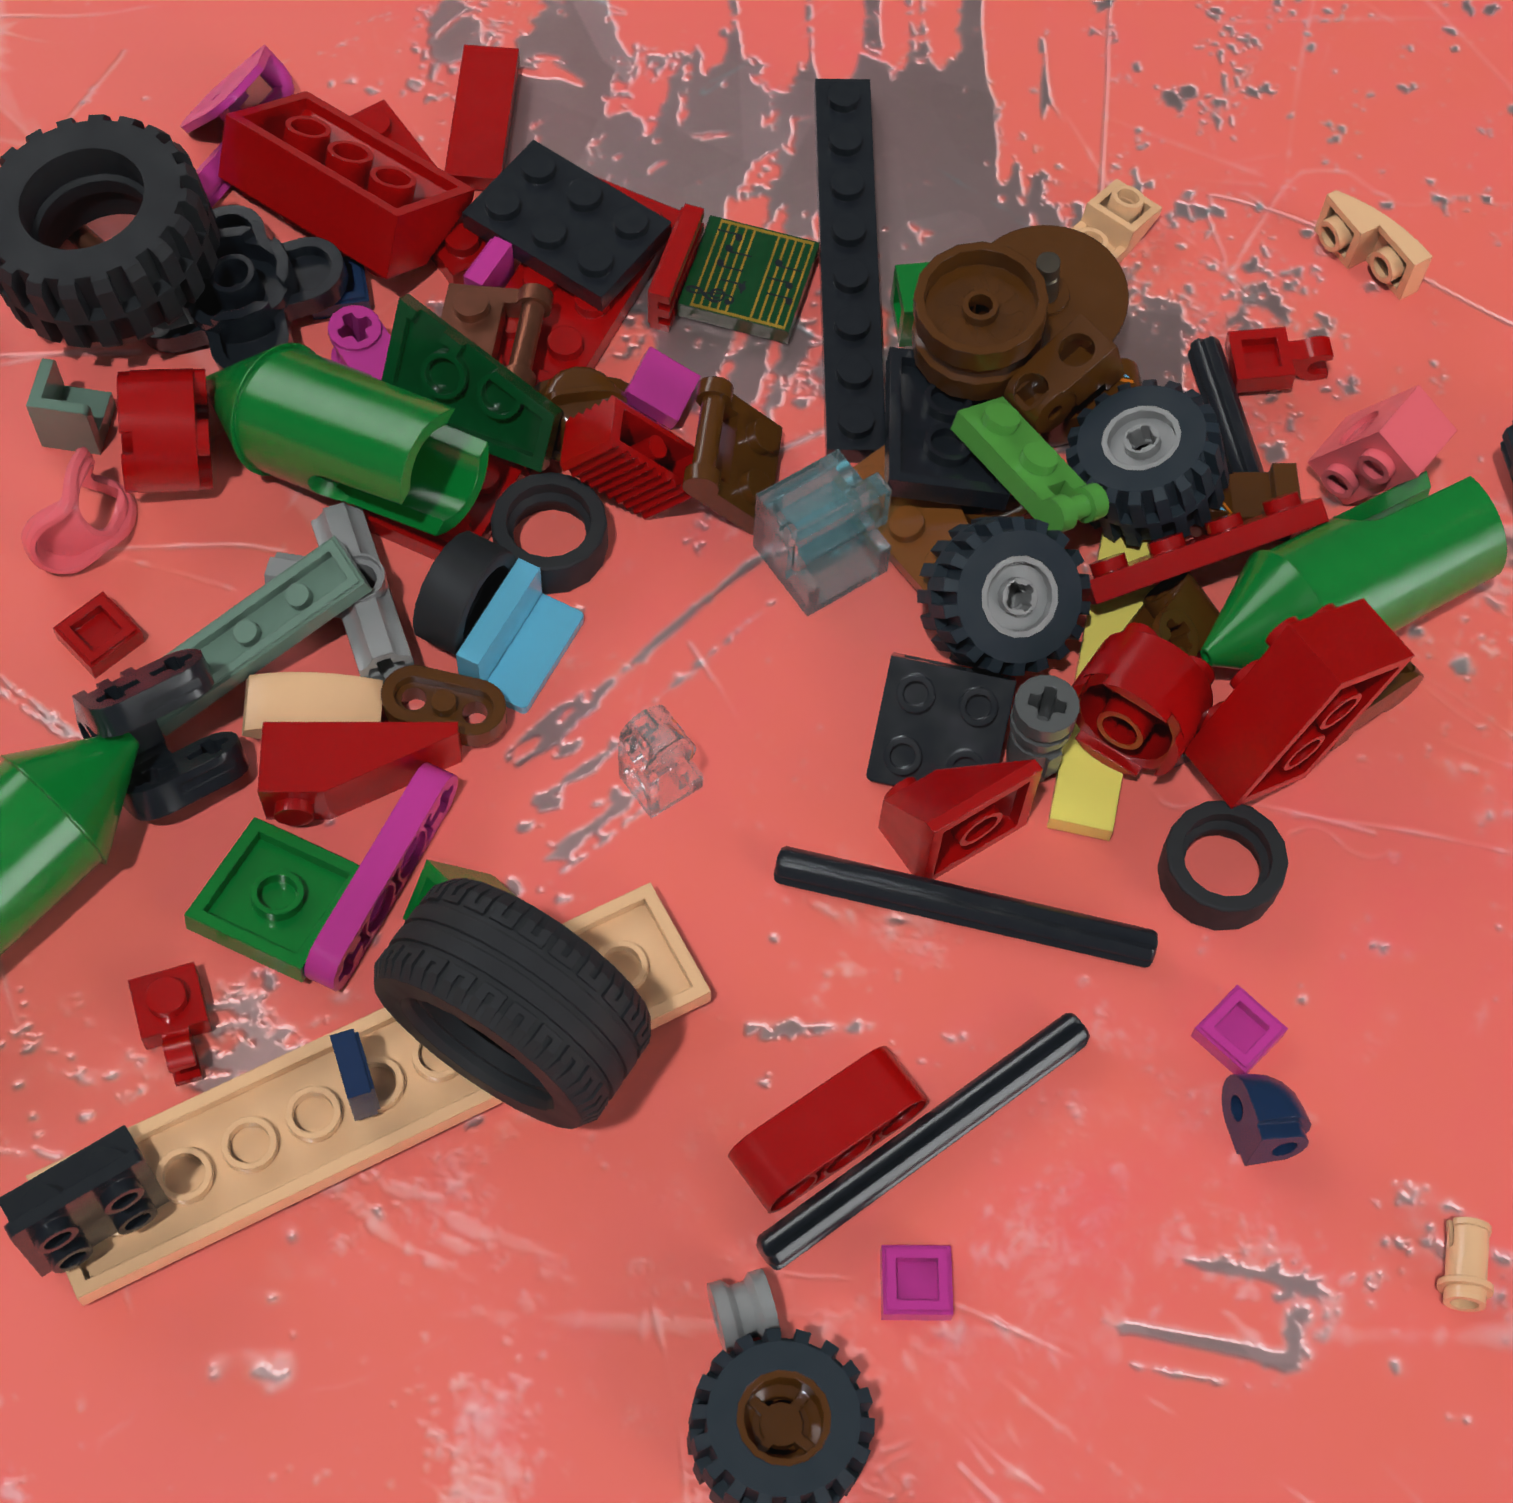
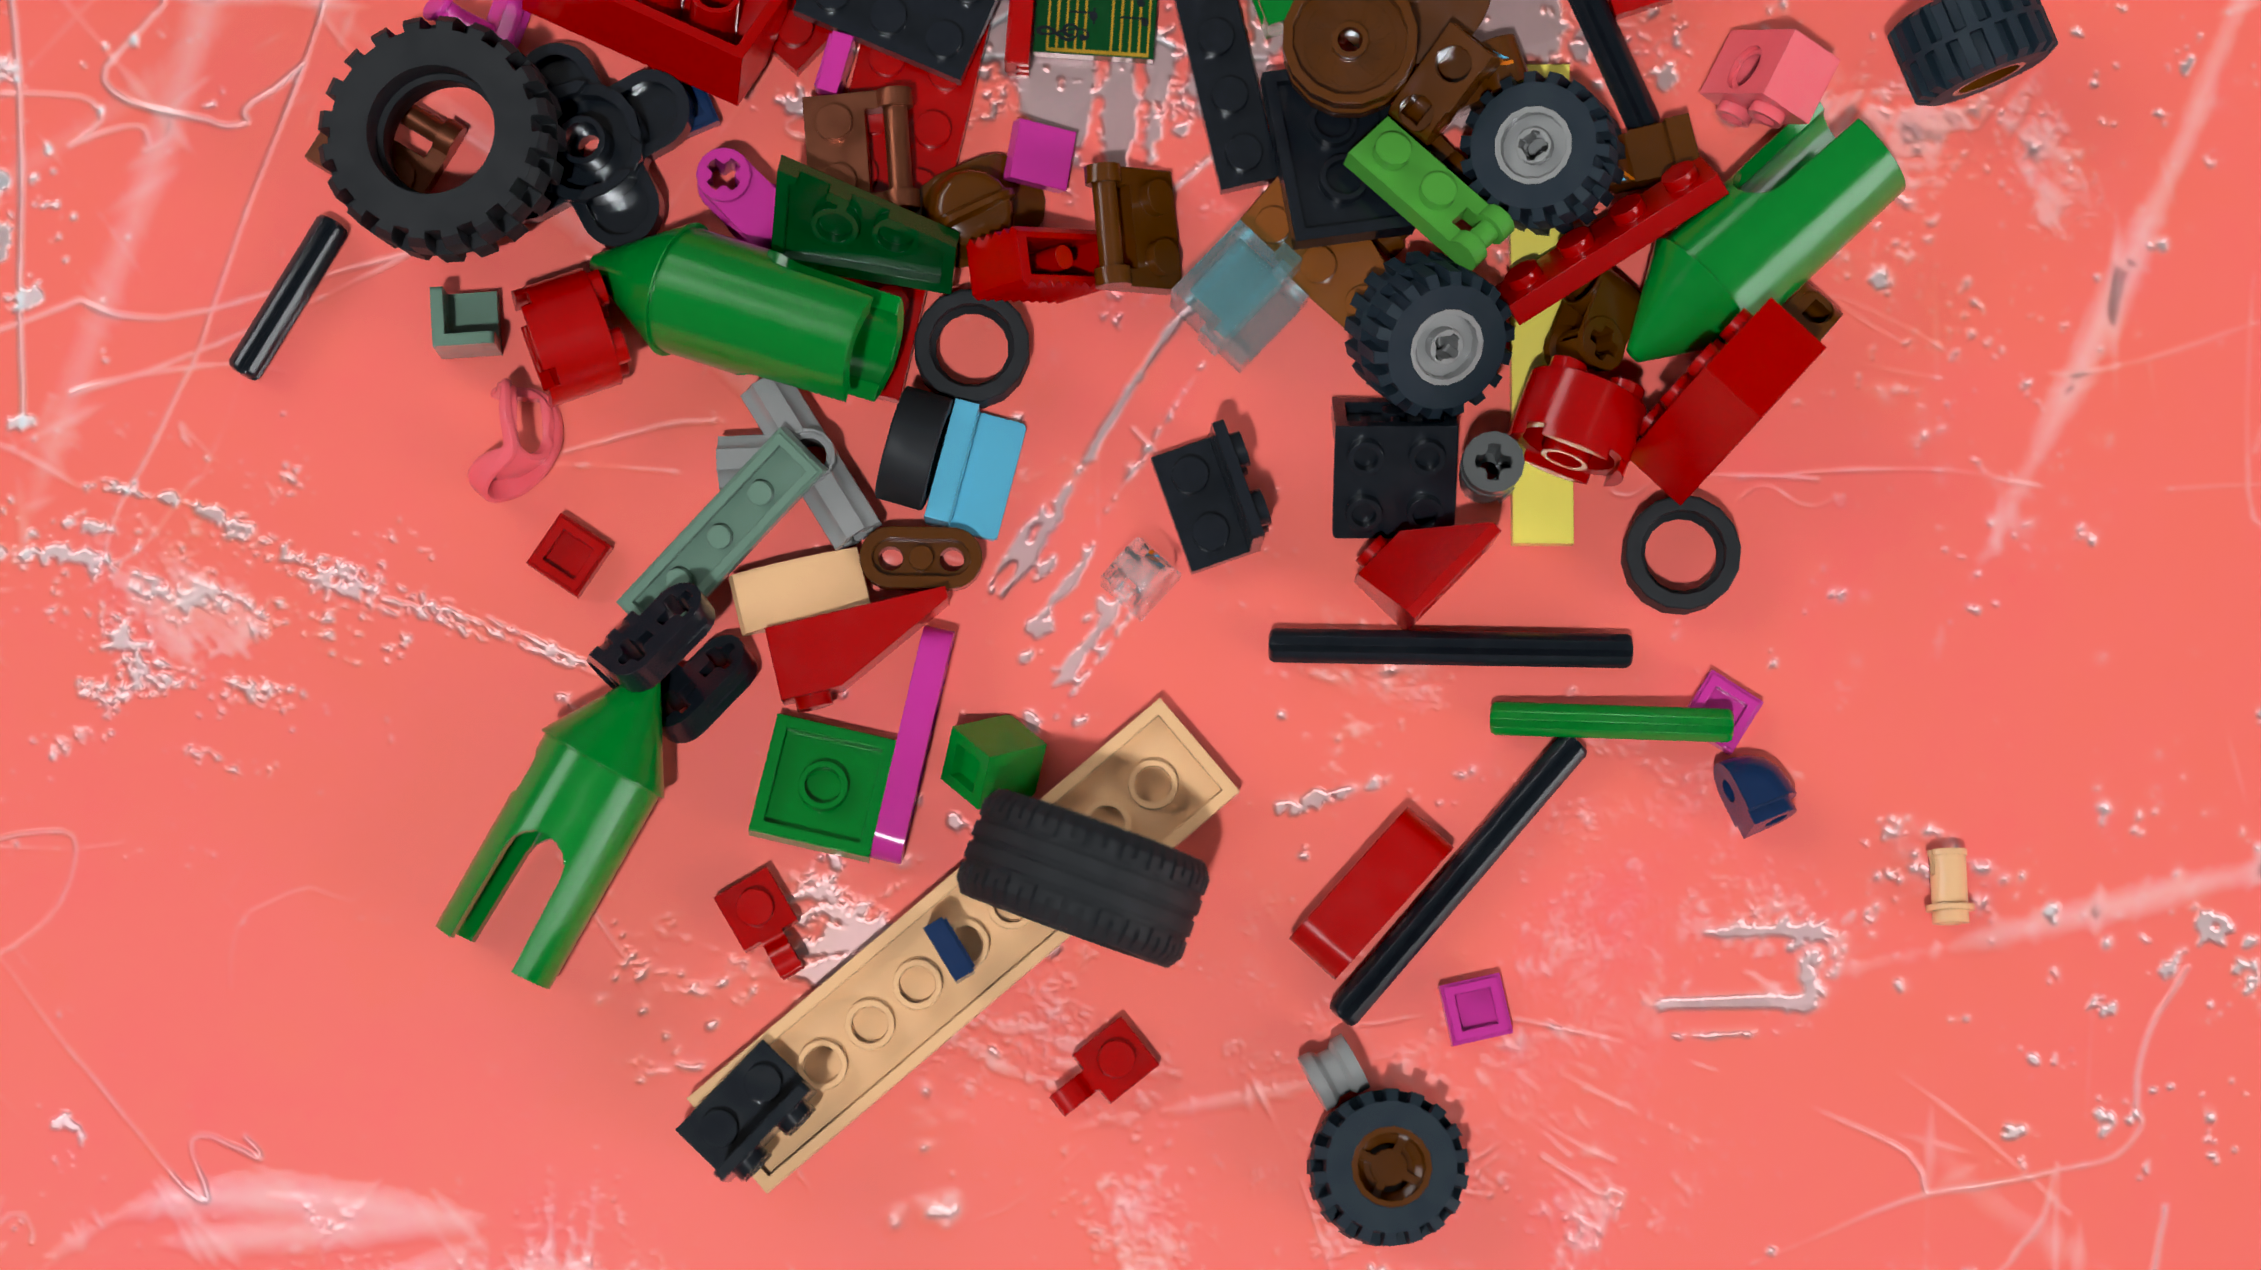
camera: 15 degrees left, 20 degrees up
none -> red plate [1049,1017,1159,1117]
none -> black bracket [1151,419,1271,575]
none -> green axle [1490,701,1734,742]

